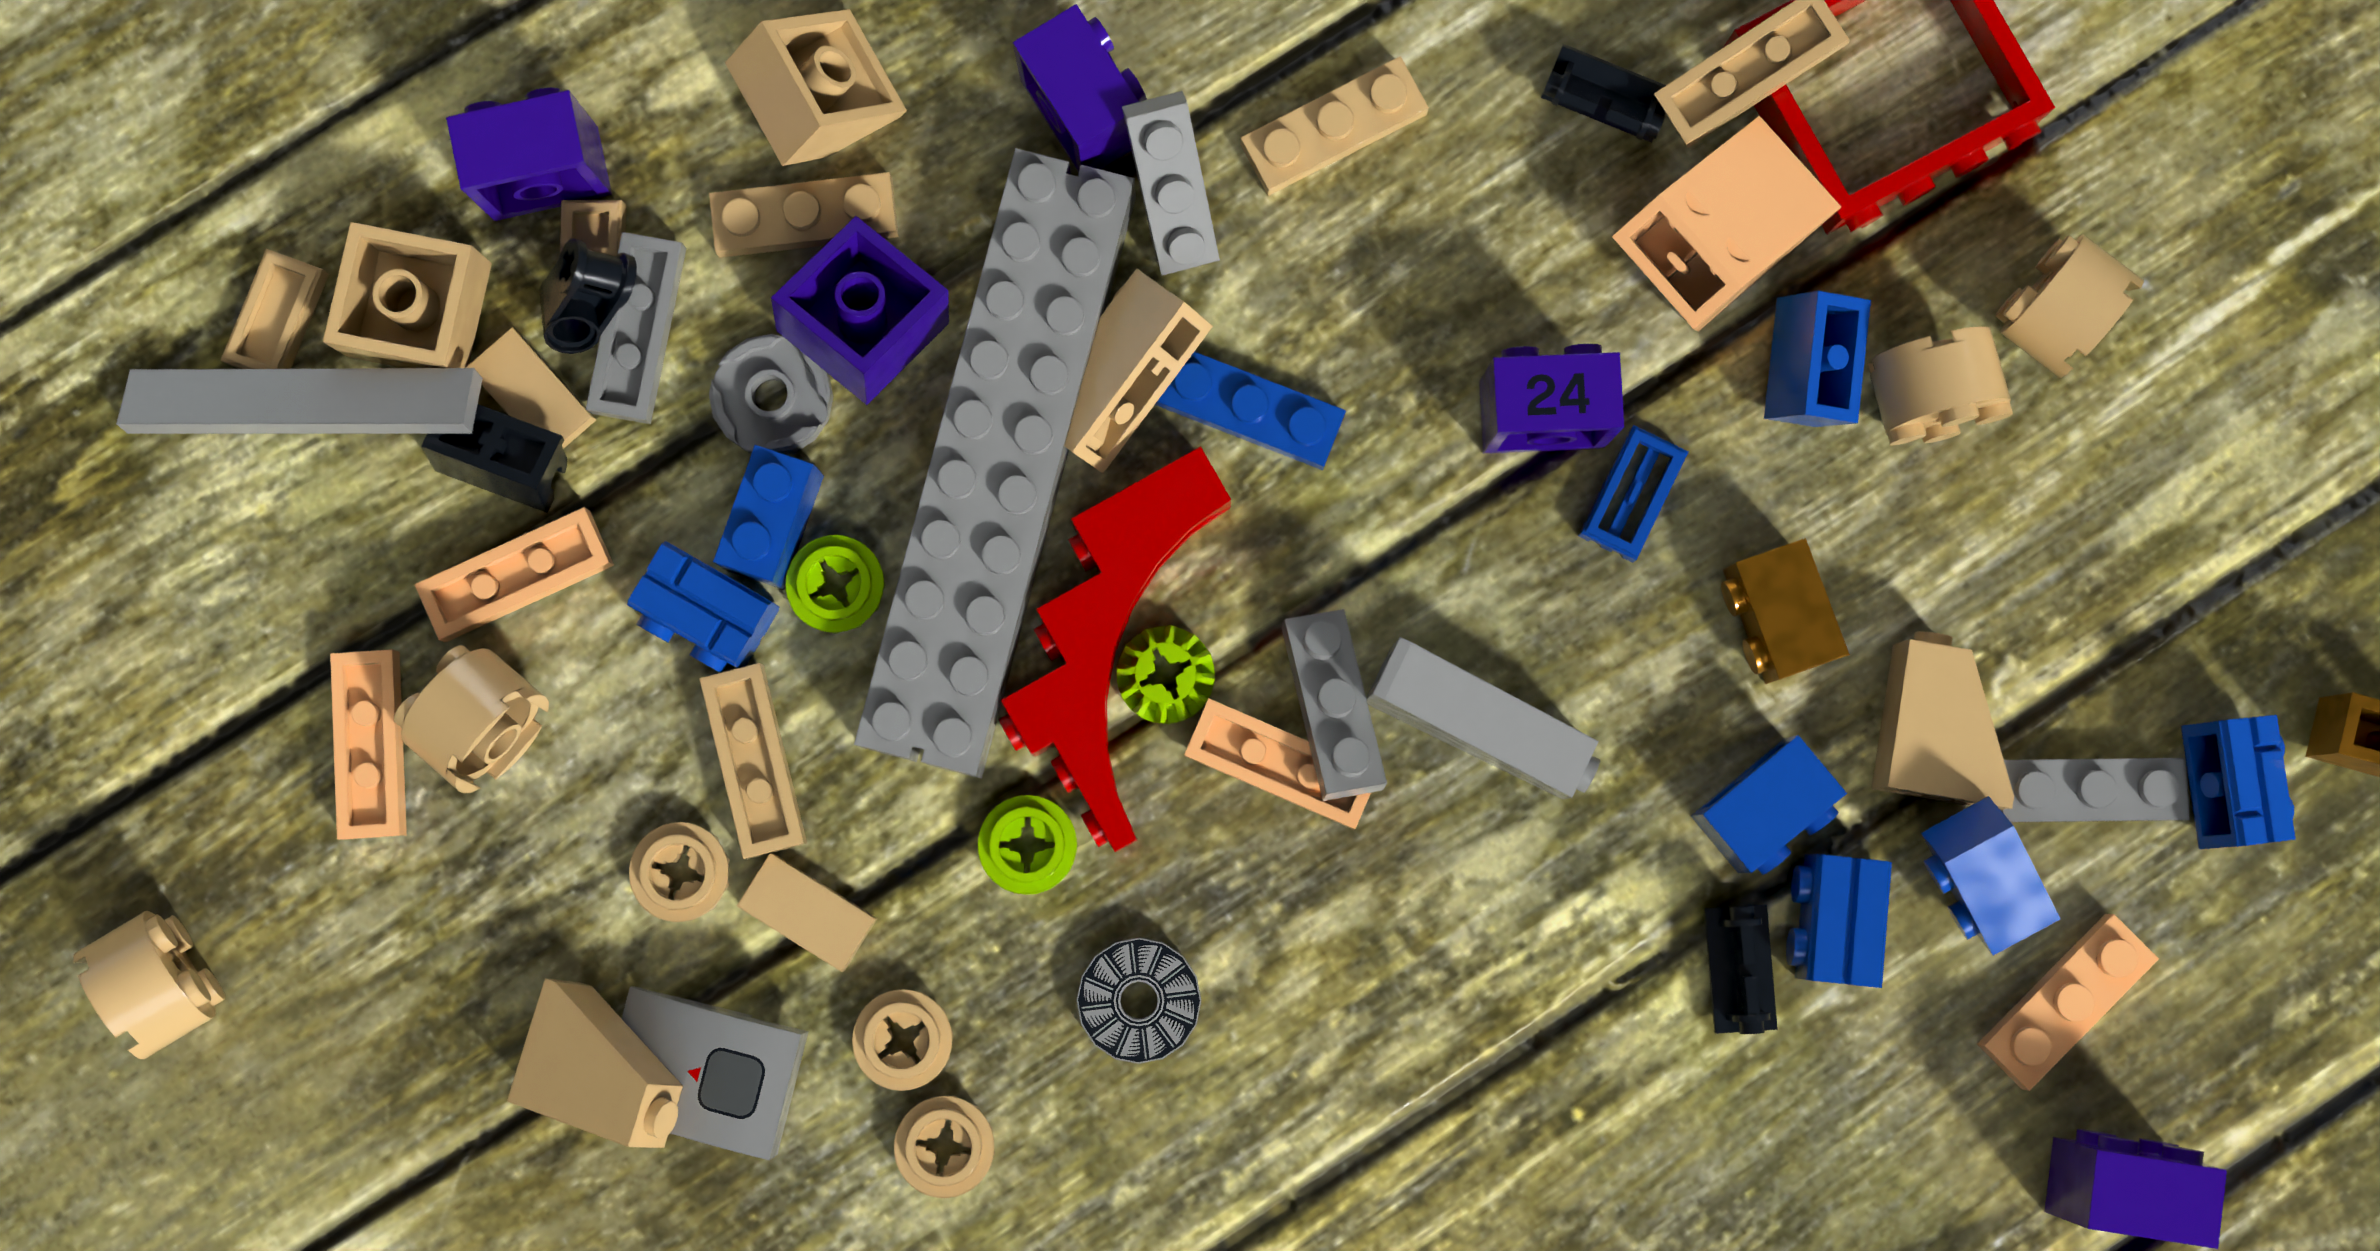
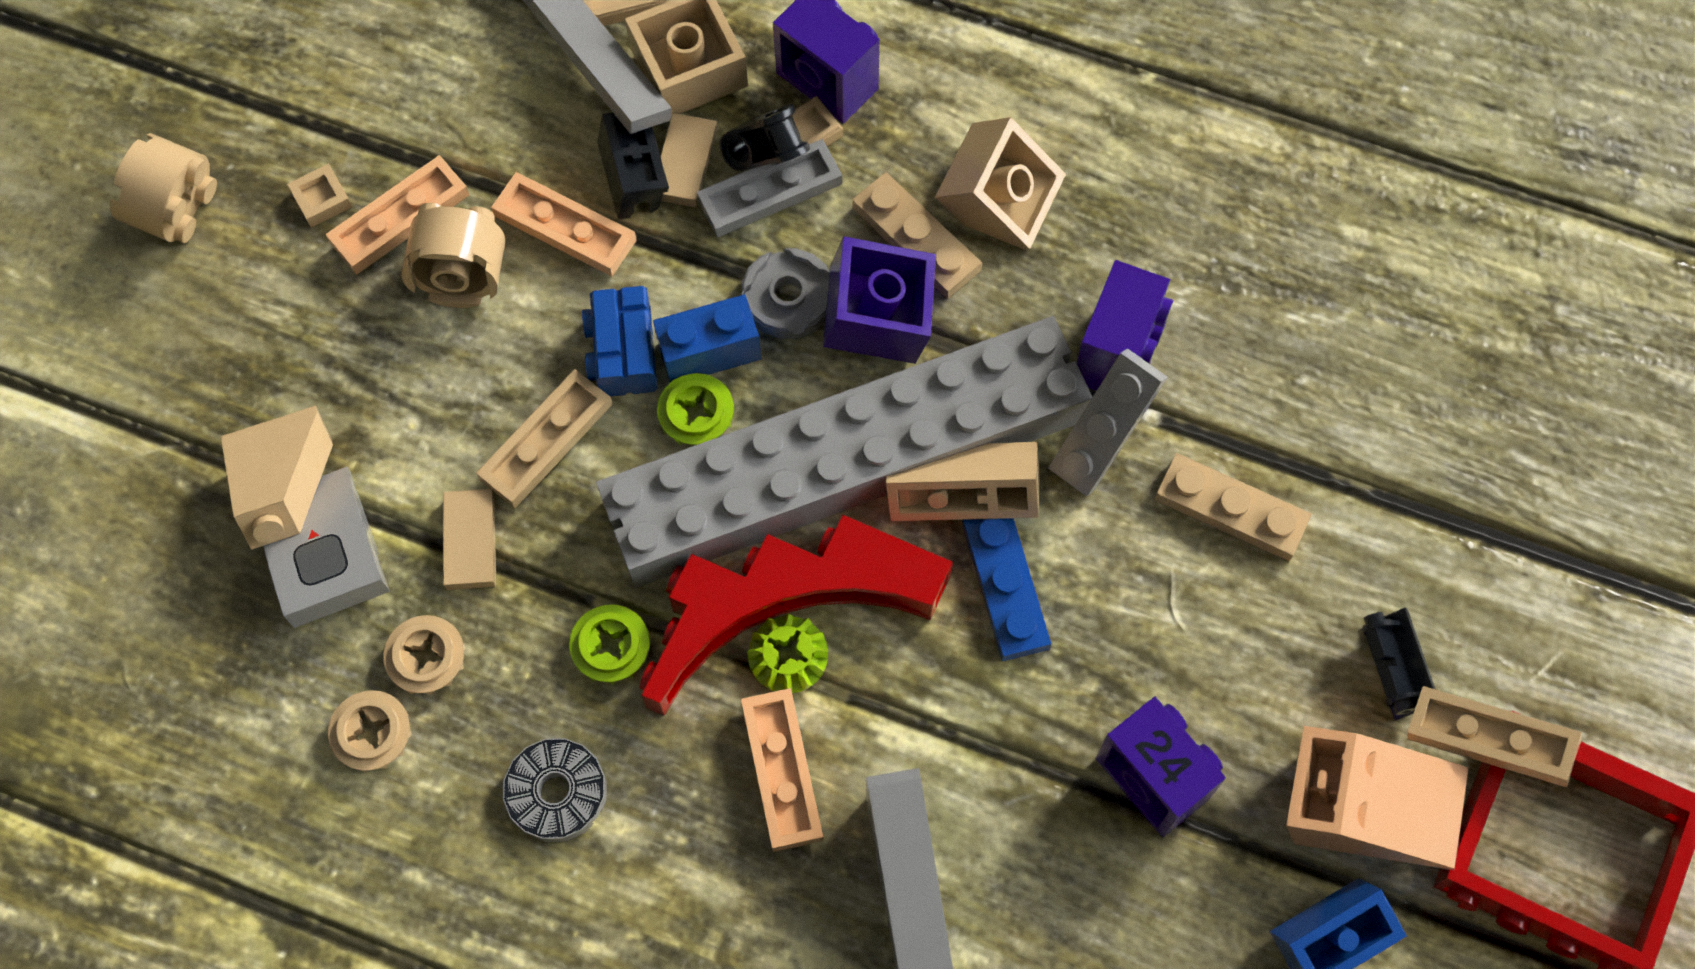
camera: 55 degrees right, 15 degrees down
tan gear [629,822,730,922] -> none
light grey plate [1281,609,1387,801] -> none
blue tile [1578,425,1689,563] -> none
none -> tan tile [287,163,352,228]

